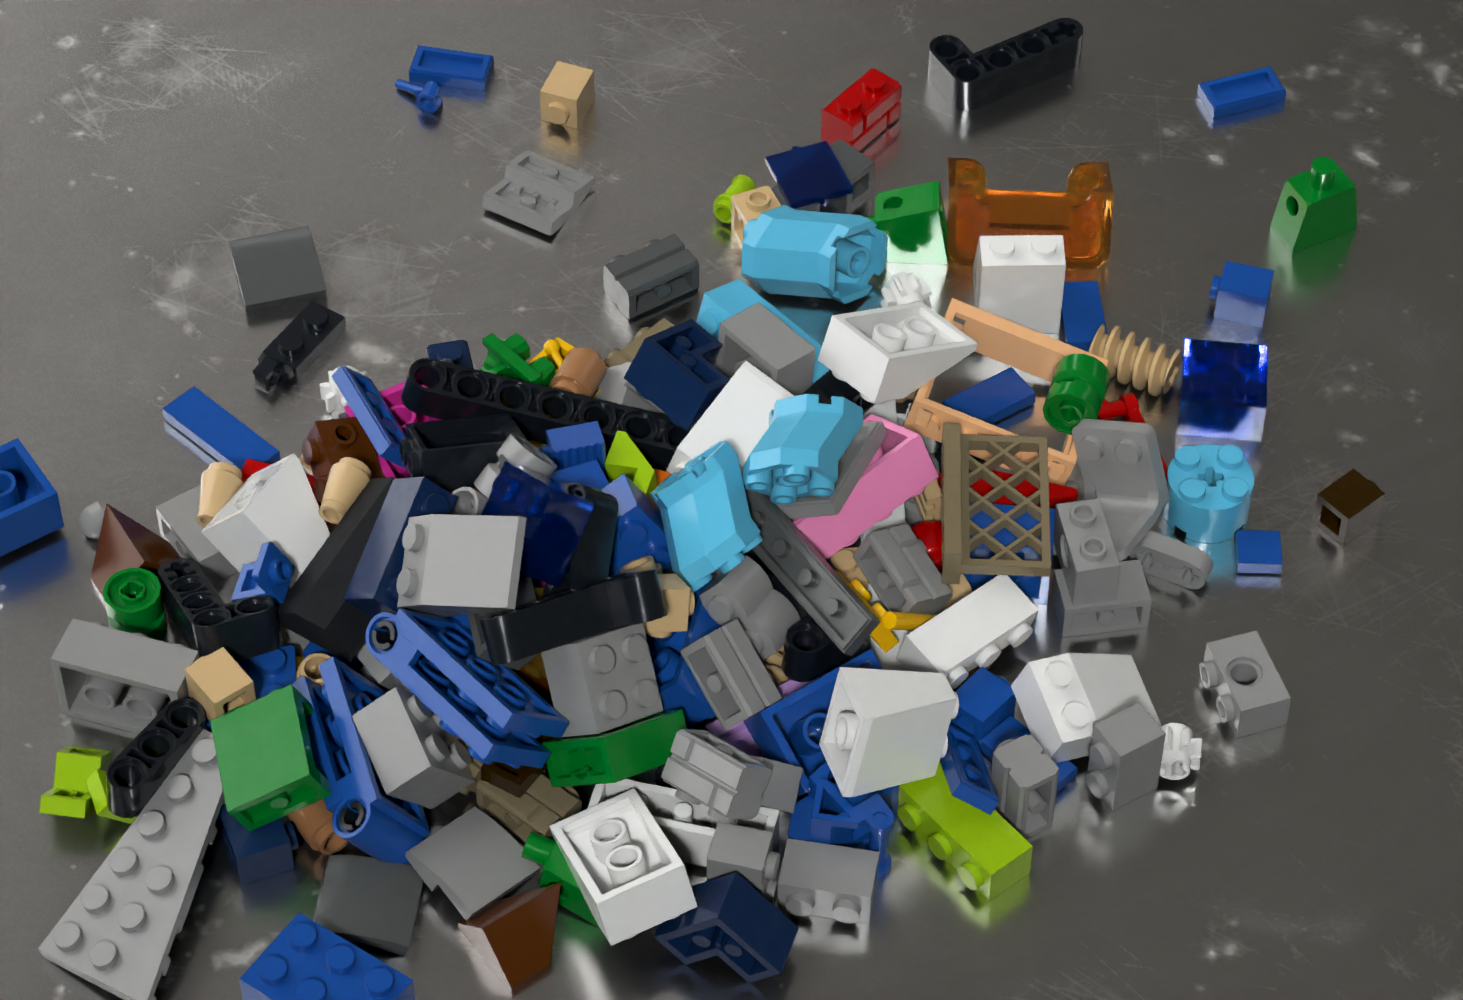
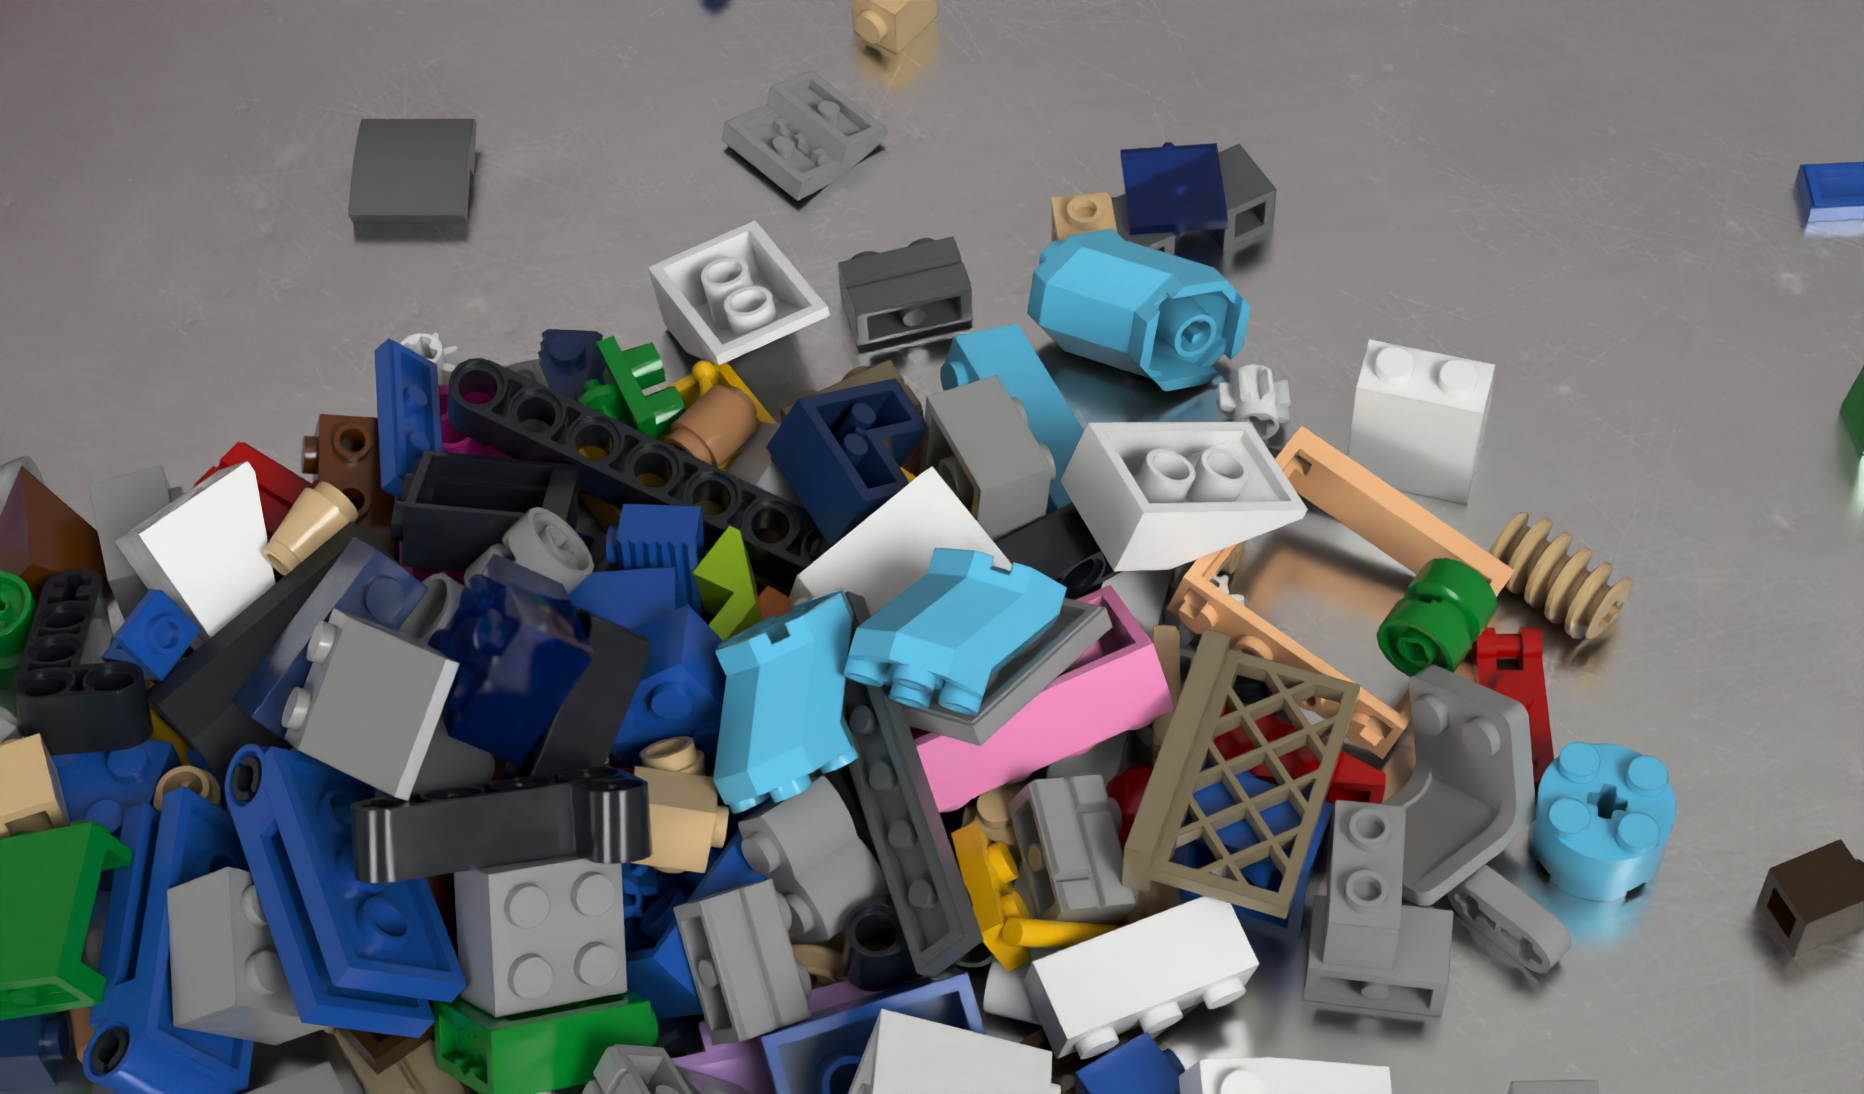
camera: 20 degrees right, 5 degrees up
blue tile [162,386,281,471] -> none
tan cone [196,462,244,527] -> none
black hinge [253,301,346,394] -> none
lime pin [713,174,756,224] -> none
red brick [820,68,902,151] -> none
green torso [864,181,949,265] -> none
black beam [928,18,1083,111] -> none
blue tile [943,367,1036,424] -> none
clear orange windscreen [946,157,1114,270] -> none
blue tile [1060,281,1108,352] -> none
clear blue brick [1176,338,1268,442] -> none
blue brick [1209,261,1274,328] -> none
blue tile [1235,530,1283,574] -> none
none -> white slope [647,220,830,365]

